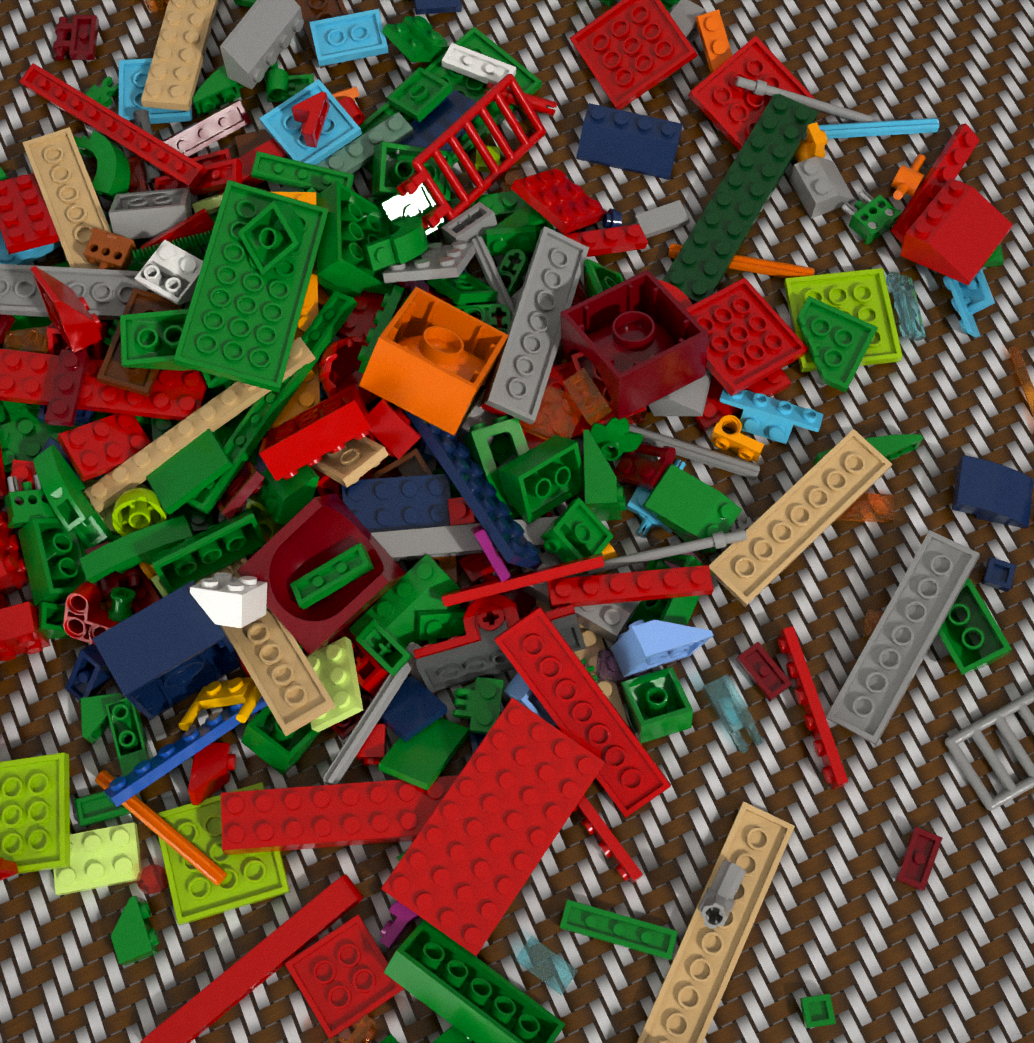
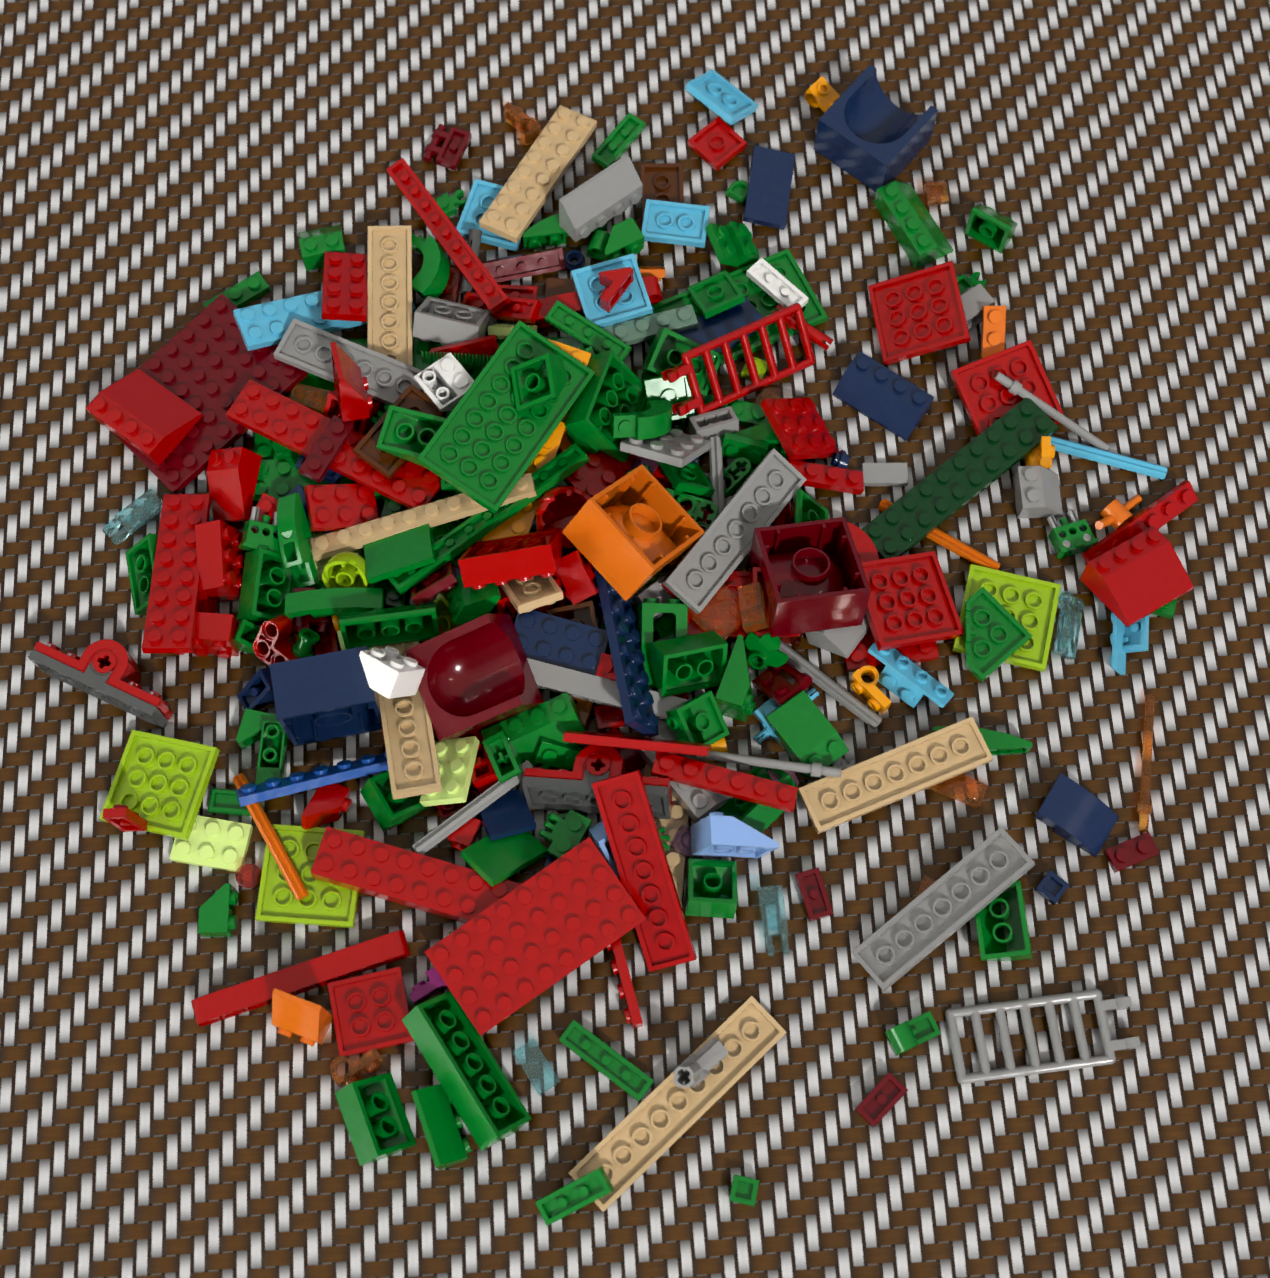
camera: 20 degrees right, 0 degrees up
dark orange piece [83,228,137,270] -> none
yellow plate [178,677,262,731] -> none
green plate [290,543,374,610] -> none
green plate [357,285,404,374] -> none
magenta tile [471,525,510,582] -> none
red plate [777,626,849,790] -> none
none -> orange slope [272,988,333,1047]
none -> dark blue plate [564,250,585,271]
none -> green slope [604,217,644,261]
none -> green plate [884,1011,942,1056]

